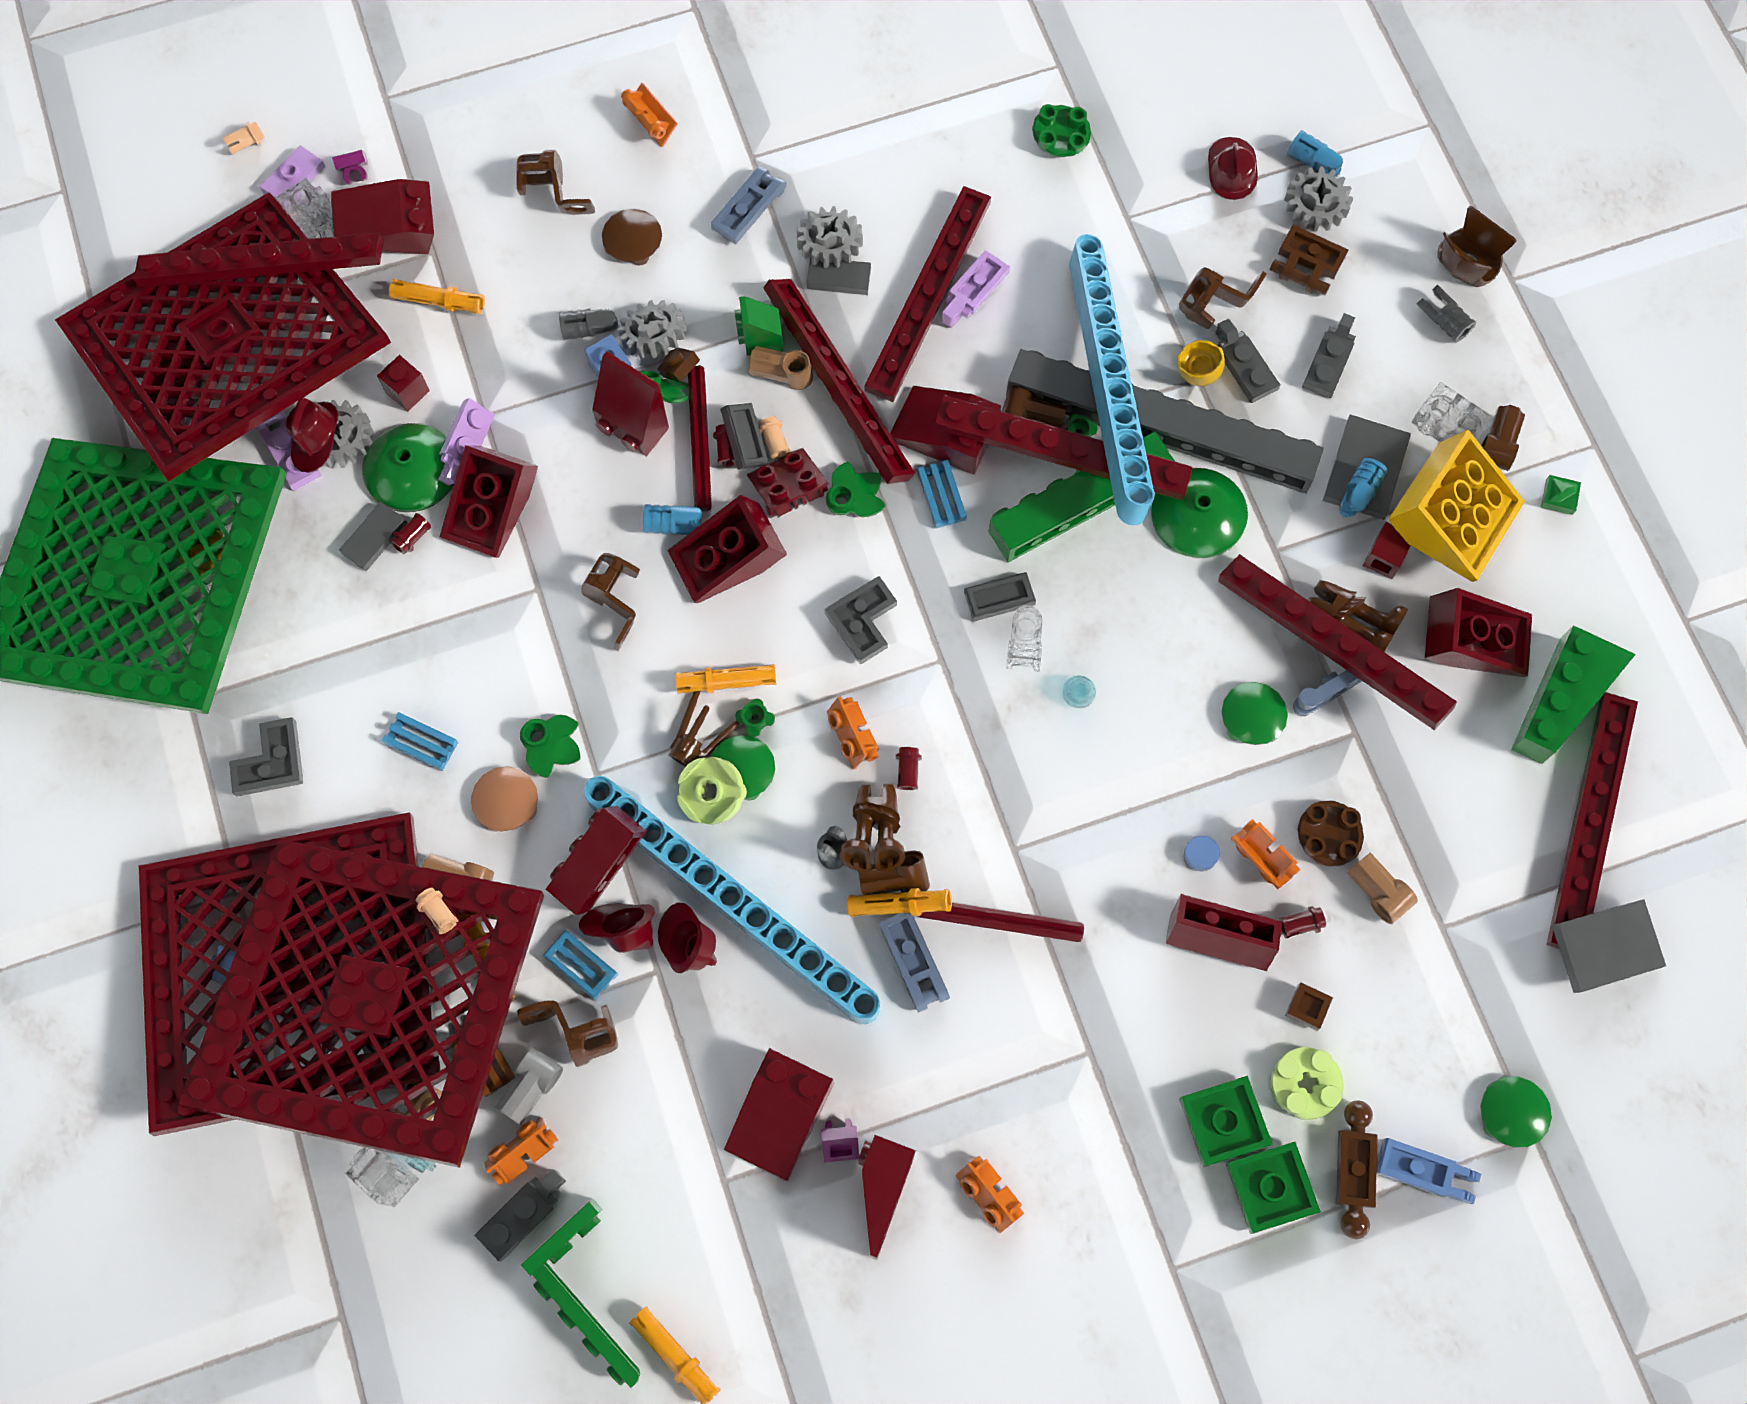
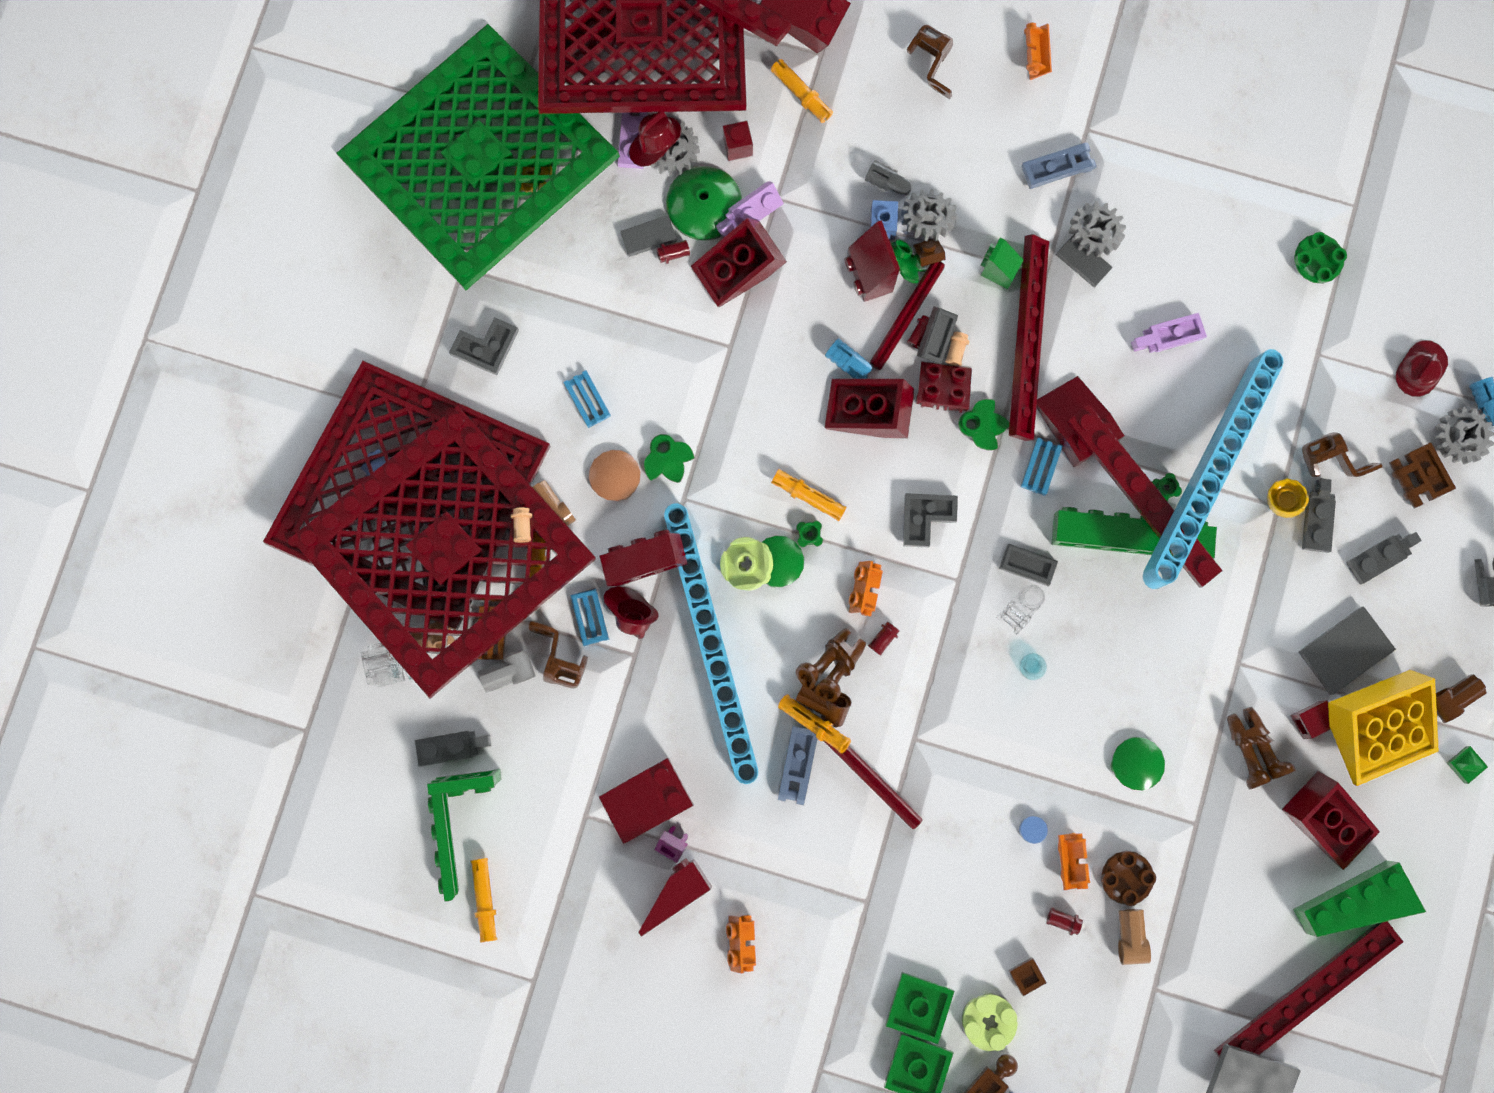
camera: 35 degrees right, 10 degrees up
orange hinge [484,1117,558,1186] -> none
reddish brown piece [581,553,640,651] -> none
reddish brown dish [602,209,662,266] -> none
dark red piece [657,902,717,974] -> none
reddish brown plant [668,691,739,767] -> none
medium nougat piece [748,346,813,390] -> none
dark grey hinge [817,826,847,870] -> none
dark red plate [864,186,991,402] -> none
reddish brown piece [1002,388,1067,429] -> none
dark grey brick [1006,349,1324,494] -> none
green dish [1151,468,1248,558] -> none
dark red brick [1165,894,1282,971] -> none
dark red plate [1218,554,1457,731] -> none
sand blue plate [1293,670,1362,716] -> none
dark azure hinge [1339,458,1388,518] -> none
clear brick [1411,382,1494,442] -> none

